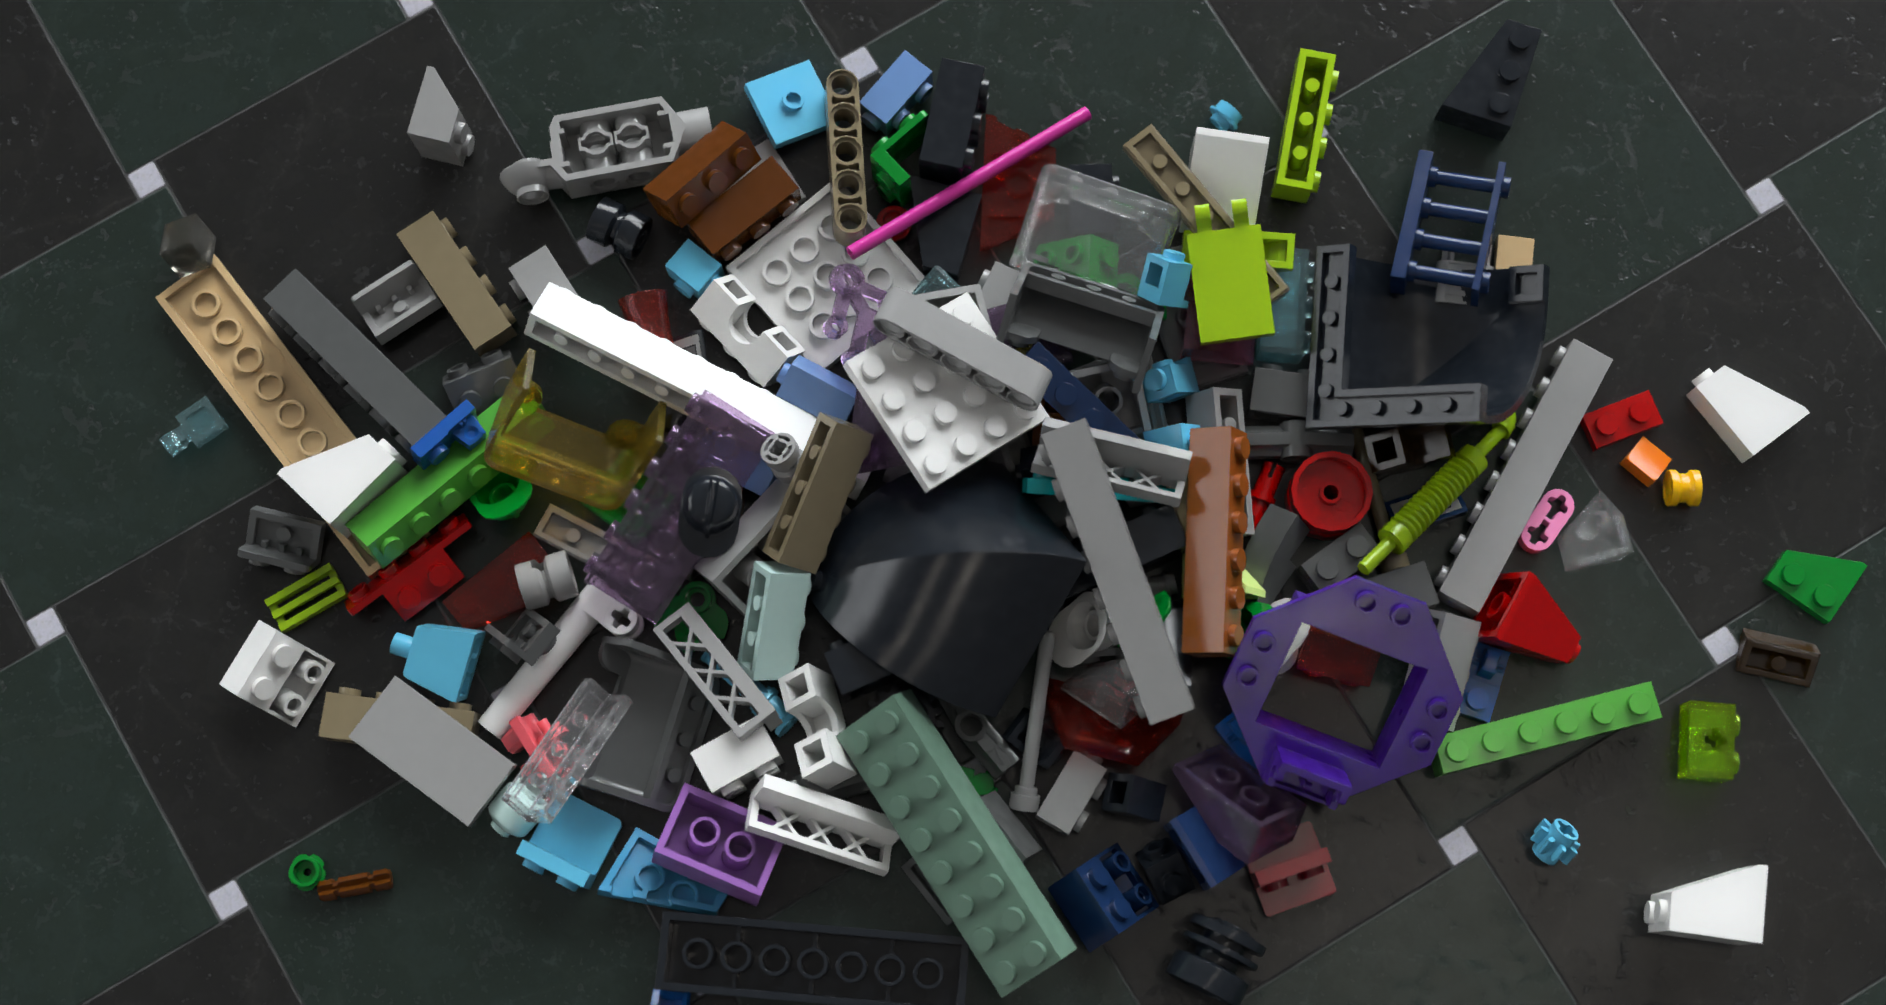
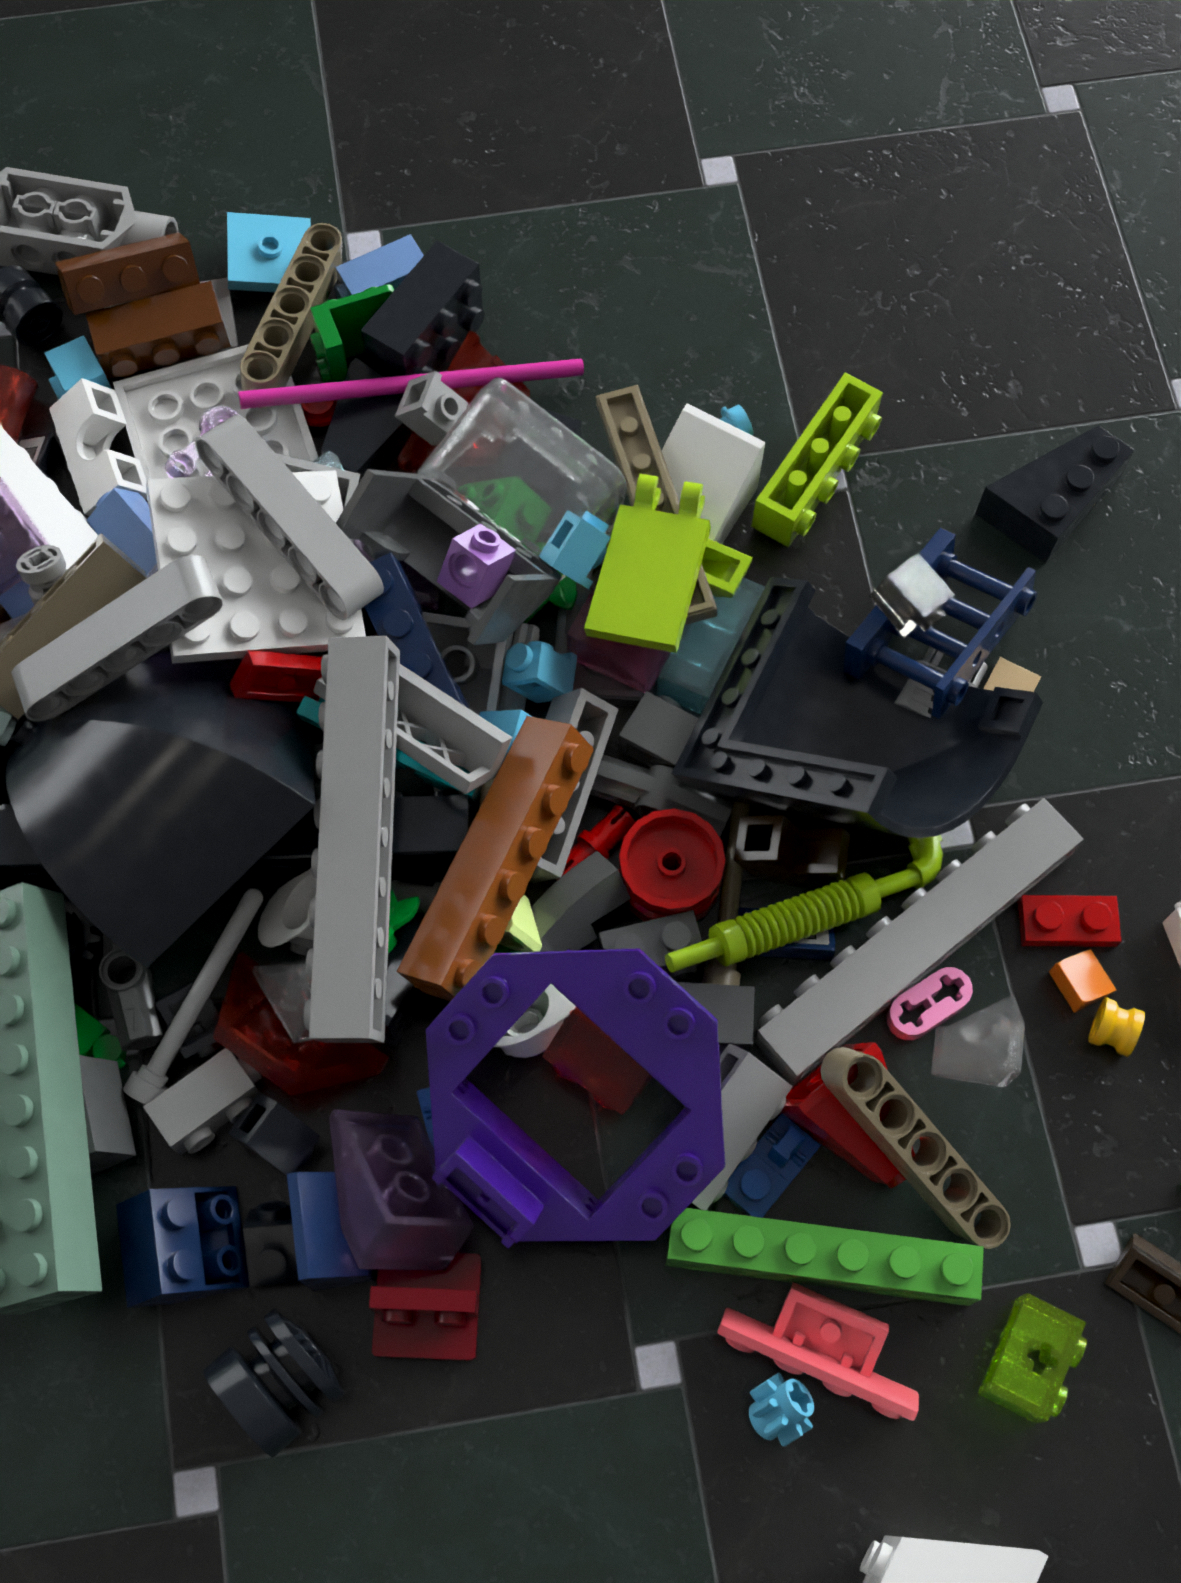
camera: 20 degrees right, 10 degrees down
none -> light grey beam [11,555,223,721]
none -> red plate [229,650,322,702]
none -> light grey brick [395,371,469,446]
none -> medium lavender brick [437,524,516,609]
none -> coral bracket [717,1282,919,1421]
none -> dark tan beam [821,1047,1011,1249]
none -> clear smoke brick [869,553,955,638]

